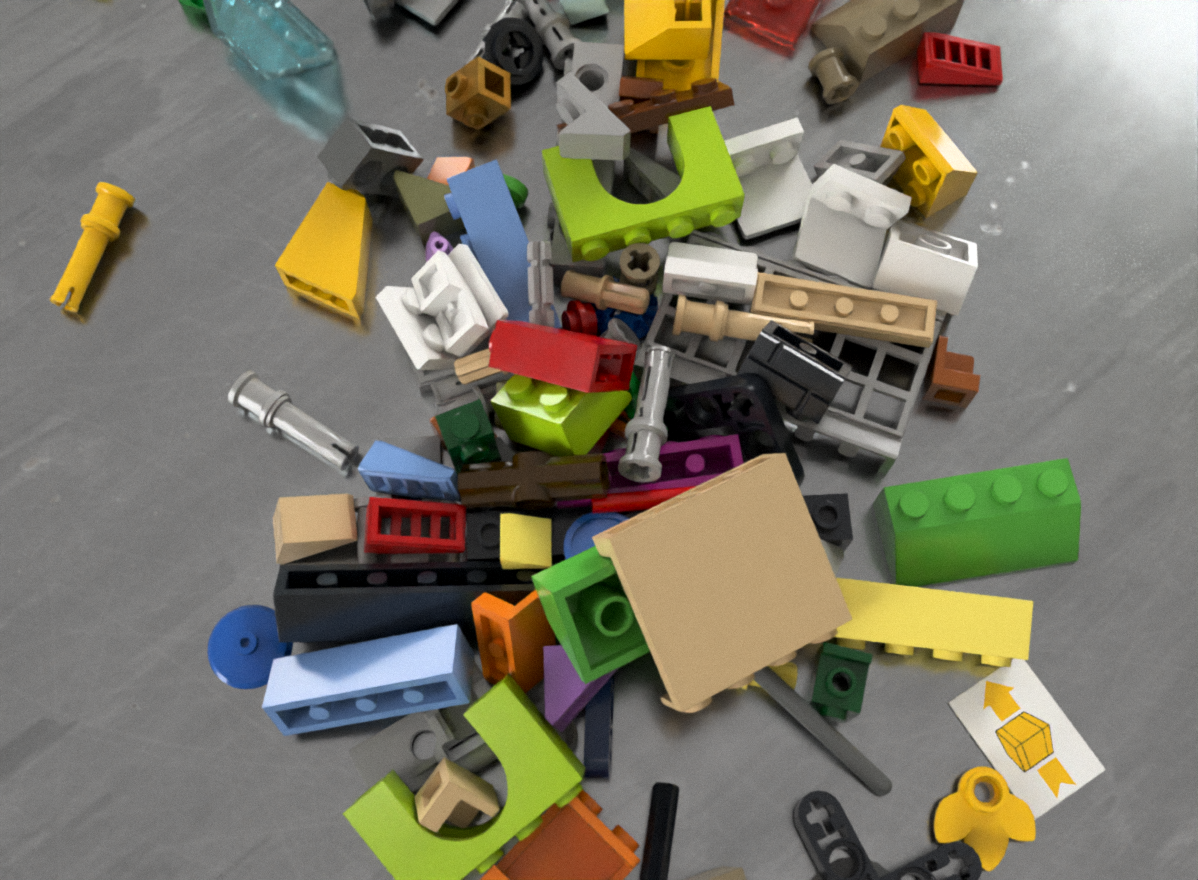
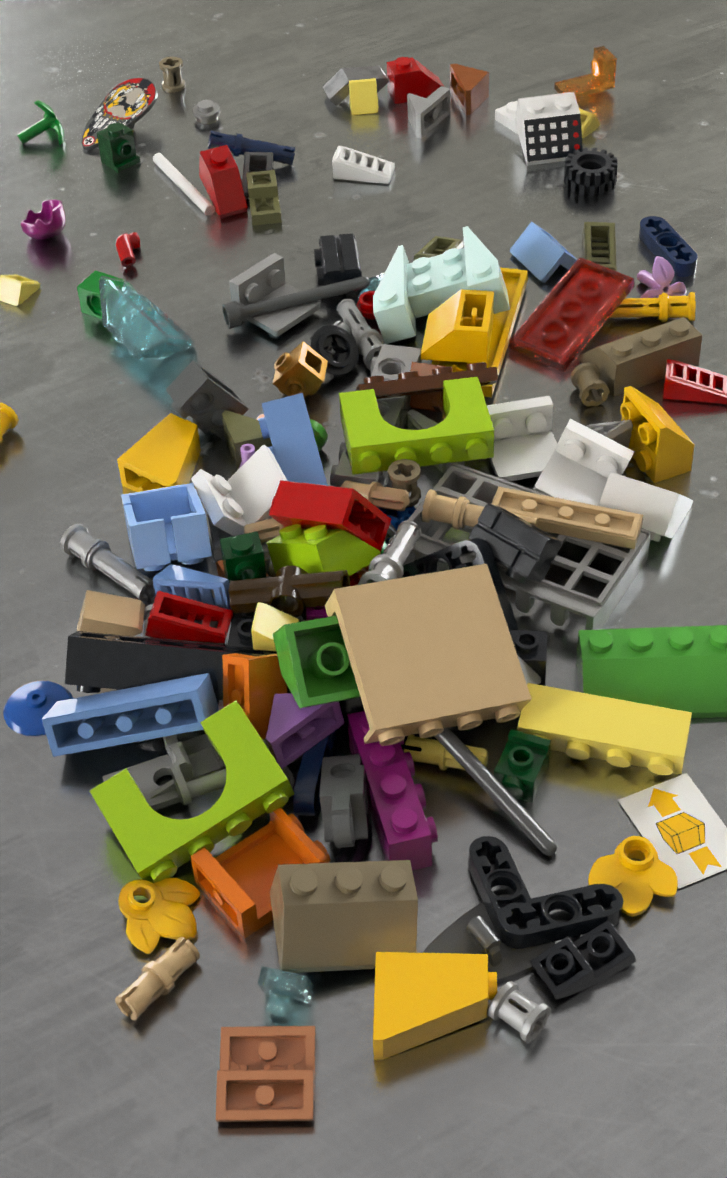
camera: 10 degrees right, 25 degrees down
white slope [411,250,488,356] -> none
tan panel [414,757,500,833] -> none
light grey axle [527,241,555,328] -> none
light grey slope [556,72,631,160] -> none
white panel [662,242,758,305] -> none
dark orange panel [922,335,981,408] -> none
none -> light blue piece [121,483,212,571]
none -> dark grey piece [319,754,370,848]
none -> magenta brick [347,711,438,871]

